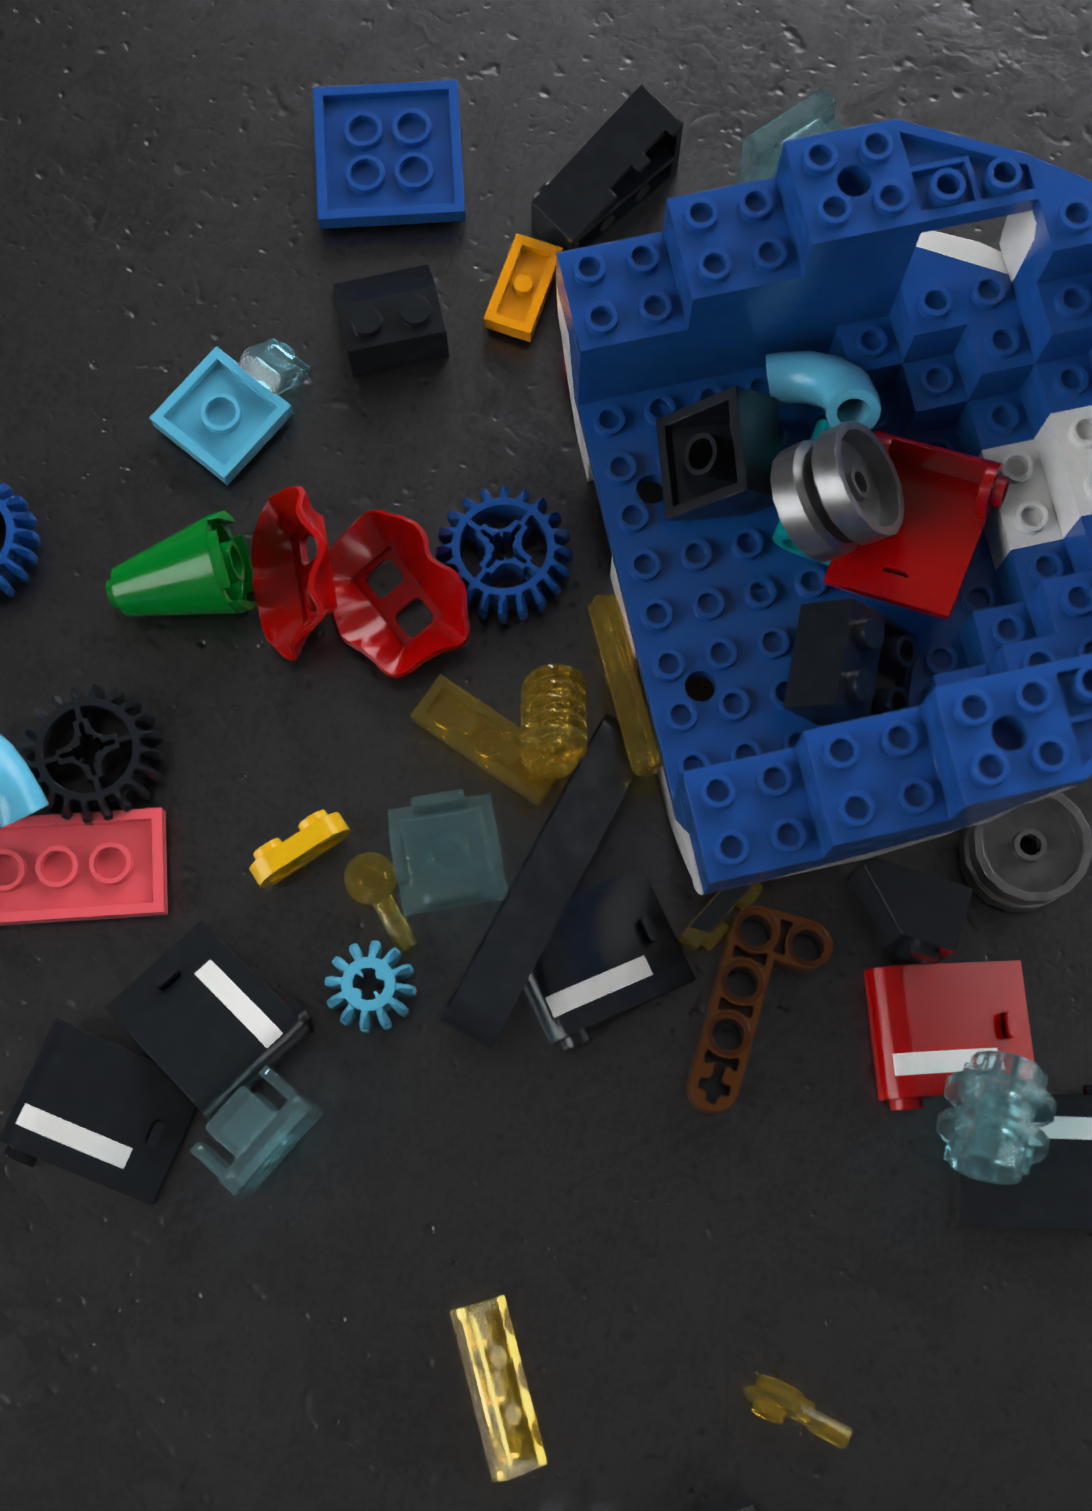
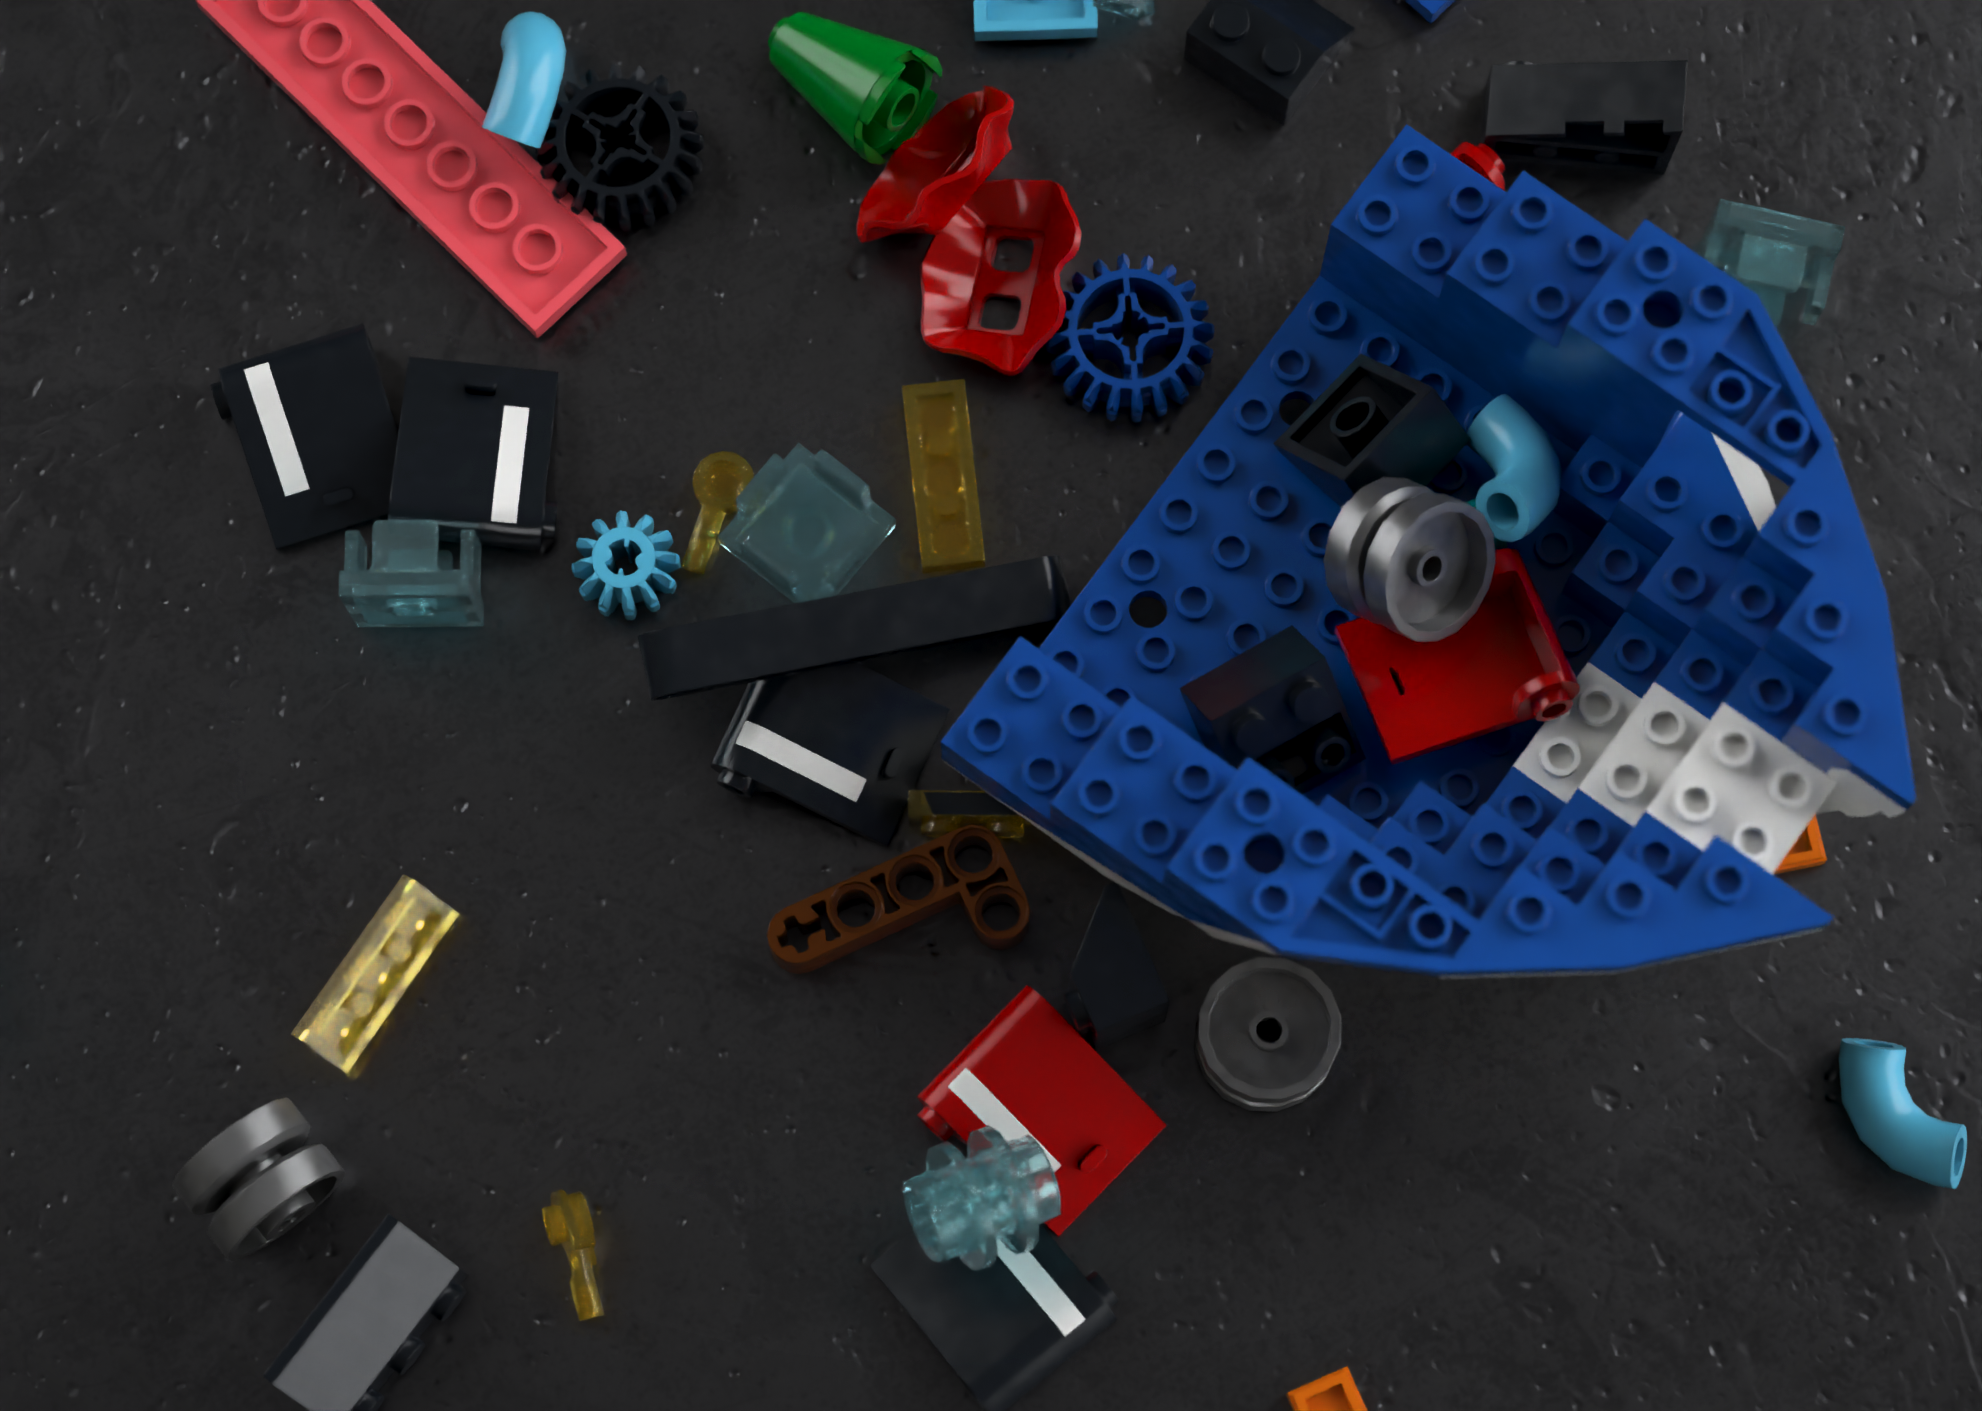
camera: 50 degrees right, 0 degrees up
yellow plate [249,809,351,888] -> none
light orange plate [483,233,563,342] -> none
clear yellow piece [520,663,588,779] -> none
clear yellow axle [588,594,663,776] -> none

